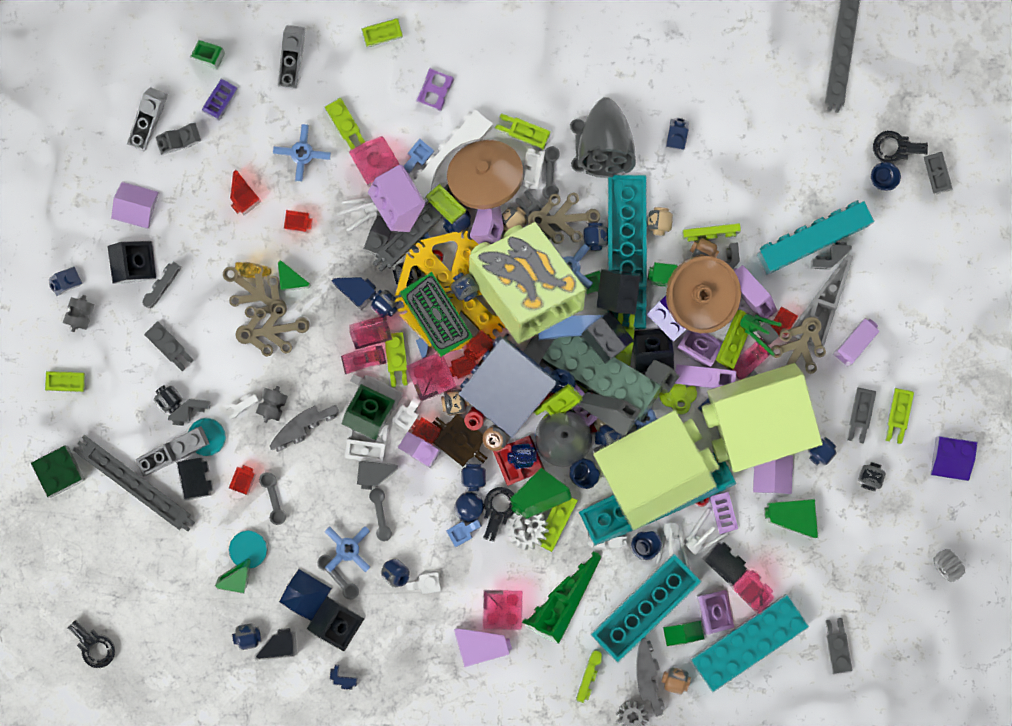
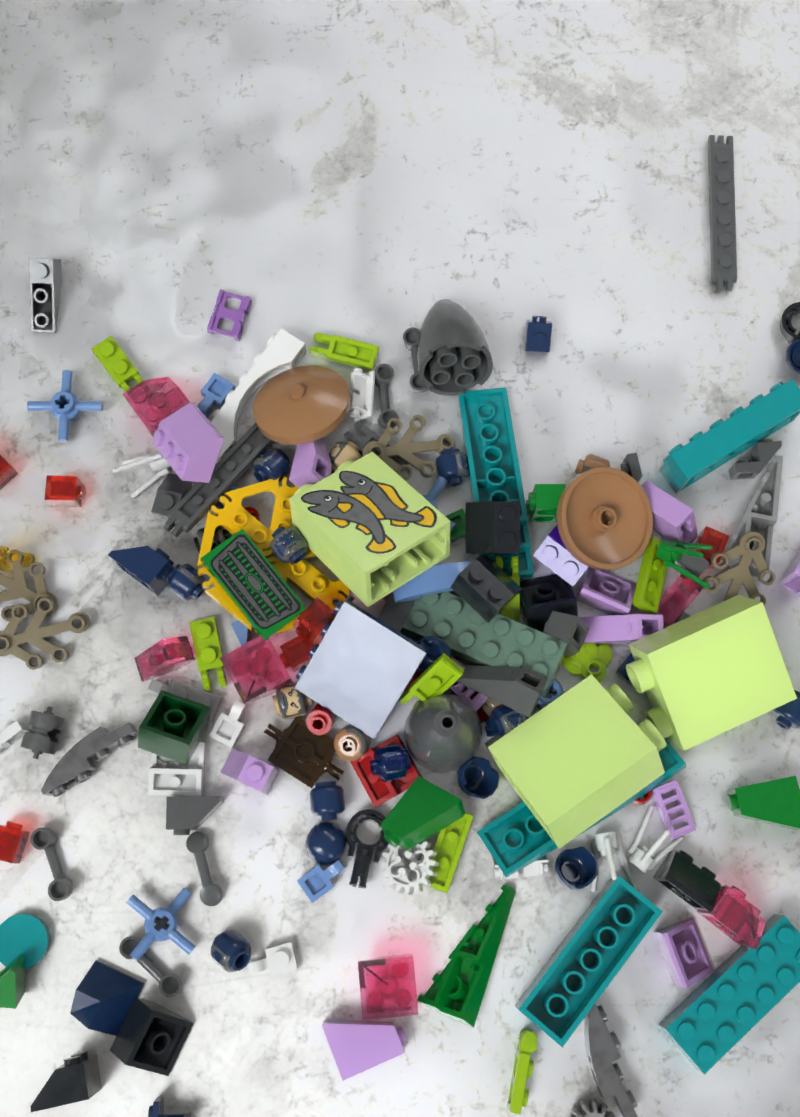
camera: 10 degrees left, 10 degrees down
dark blue head [232,623,261,650] -> none
green slope [278,260,311,291] -> none
clear pink slope [349,316,393,350] -> none
lime plate [361,18,403,48] -> none
clear red brick [411,417,441,445] -> none
lime plate [425,184,466,224] -> none
tan head [647,207,673,236] -> none
medium nougat head [661,667,691,695] -> none
green slope [663,620,704,646] -> none
lime plate [682,223,741,242] -> none
lavender slope [753,455,793,494] -> none

